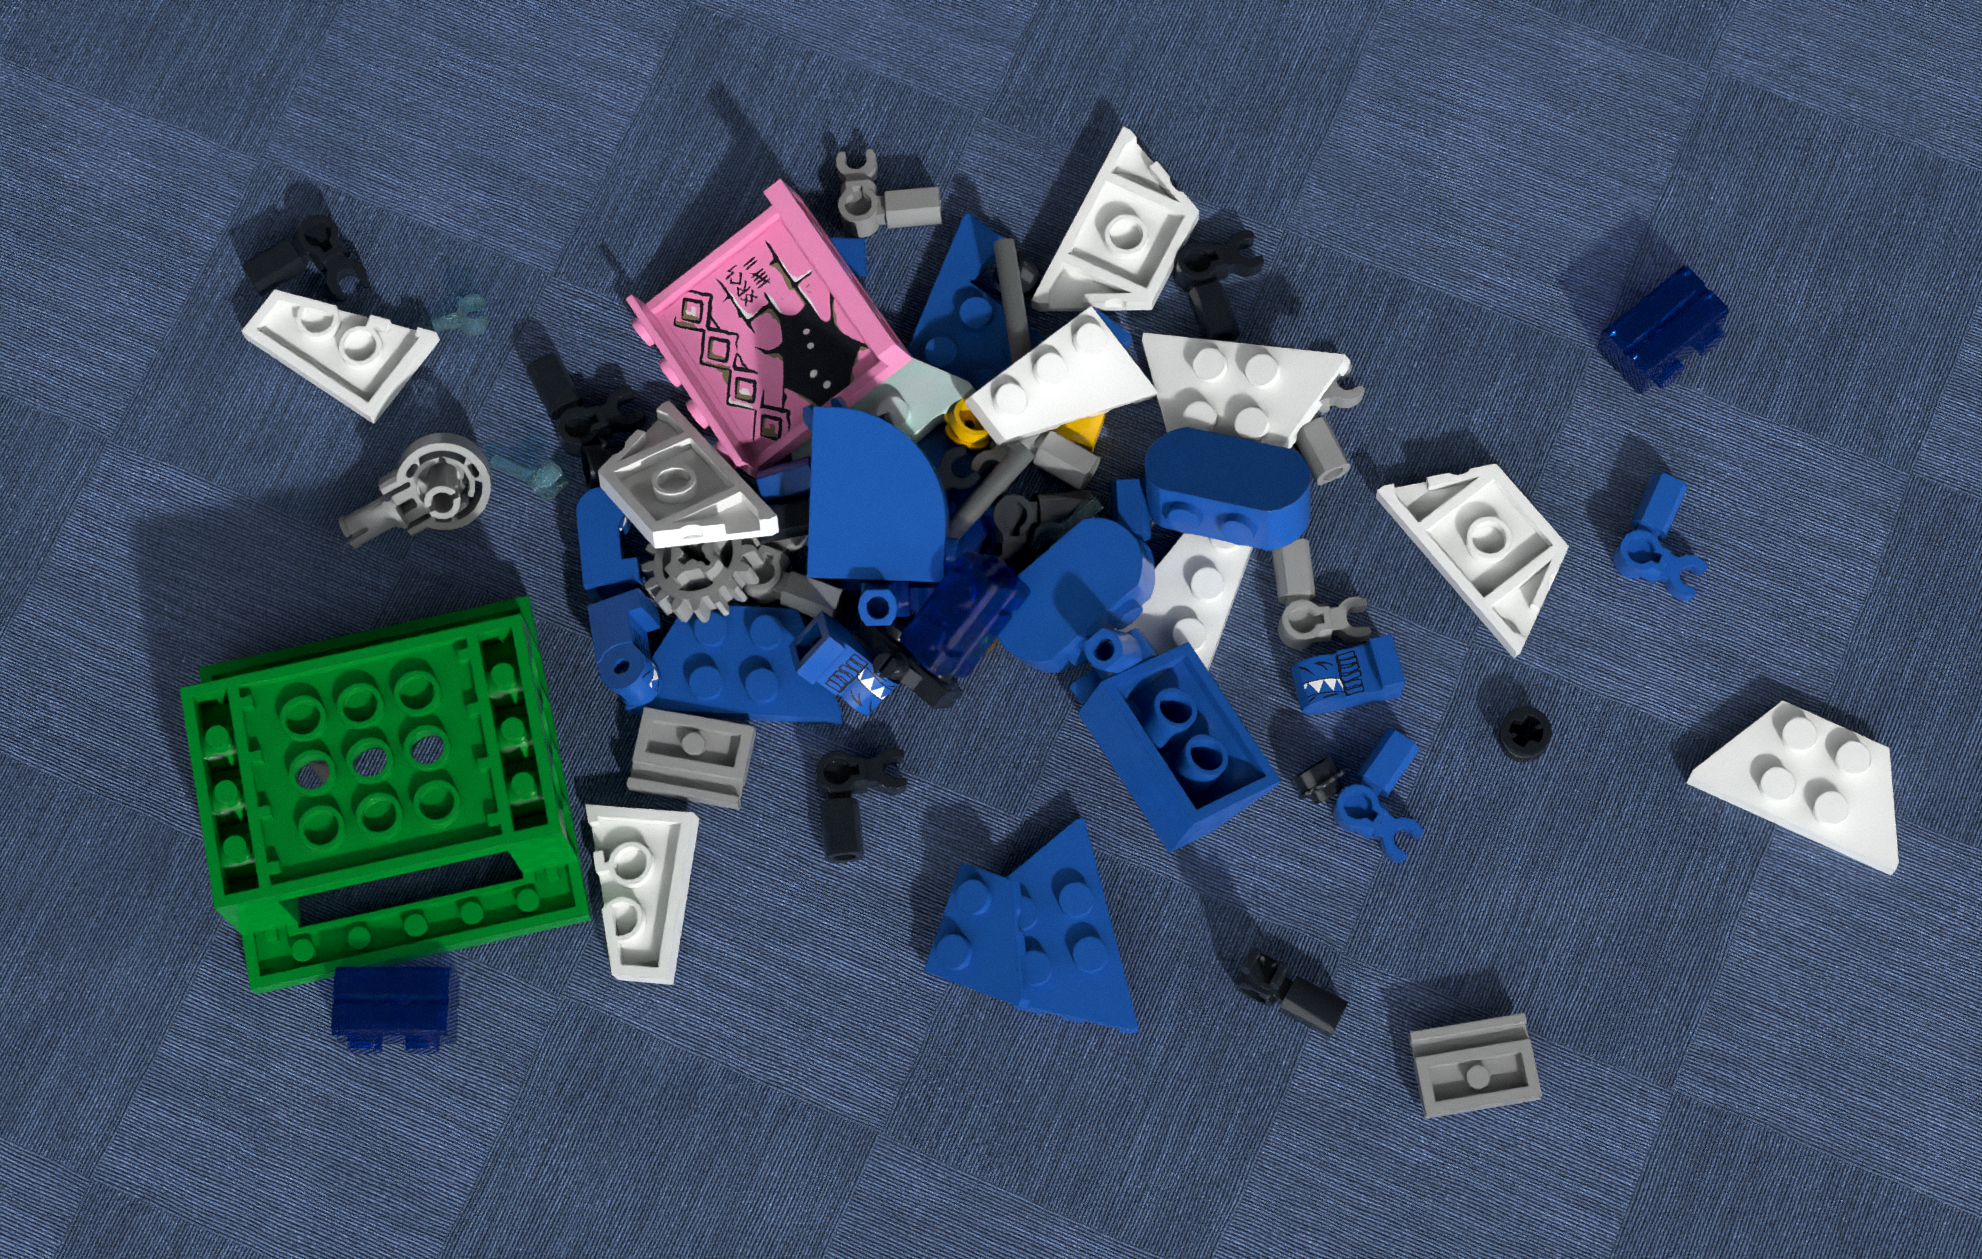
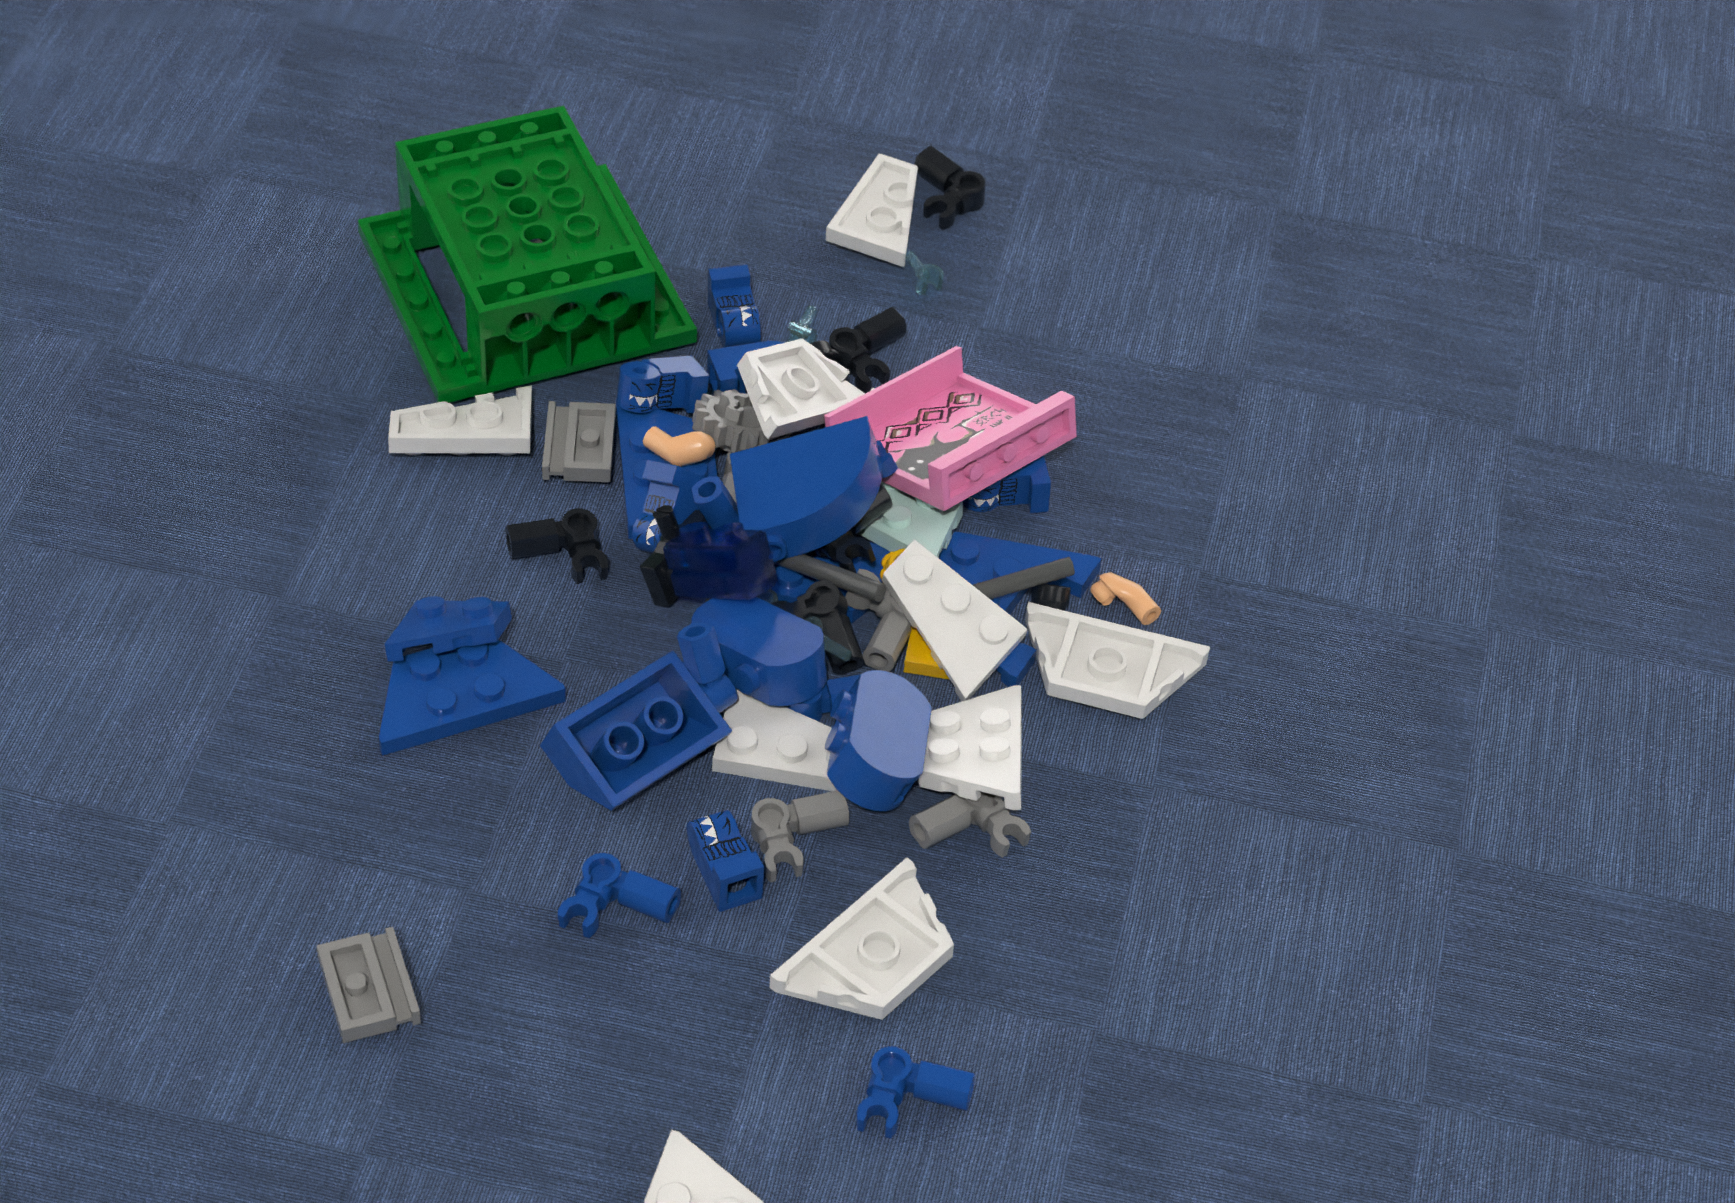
camera: 70 degrees right, 25 degrees down
clear blue brick [331,966,460,1055] -> none
light grey pin [338,433,491,549] -> none
light grey bar [836,149,942,238] -> none
black bar [1174,231,1264,342] -> none
black bar [1234,947,1348,1038] -> none
black plate [1292,755,1347,805] -> none
black bush [1498,706,1552,763] -> none
clear blue brick [1597,265,1729,395] -> none
none -> light nougat arm [643,426,716,467]
none -> blue leg [708,264,761,348]
none -> light nougat arm [1090,572,1161,625]

